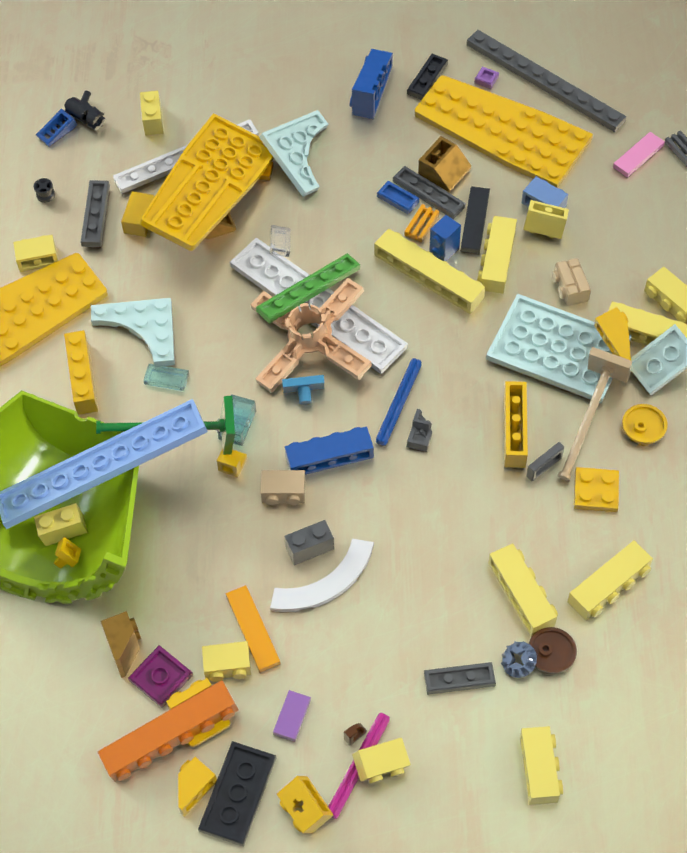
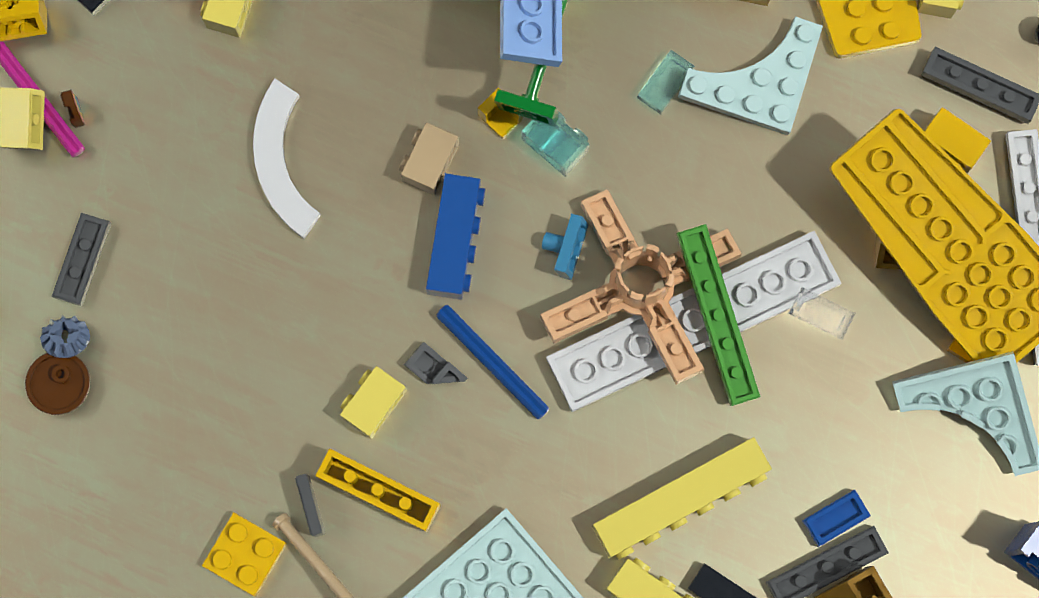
camera: 110 degrees right, 20 degrees up
light orange tile [226,585,281,673] -> none
medium lavender tile [273,690,311,742] -> none
dark grey brick [284,520,334,565] -> none
light orange tile [404,204,439,243] -> none
blue brick [429,215,461,261] -> none
light yellow brick [488,543,558,637] -> none
light yellow brick [567,540,653,620] -> none
none -> light yellow brick [340,366,407,439]

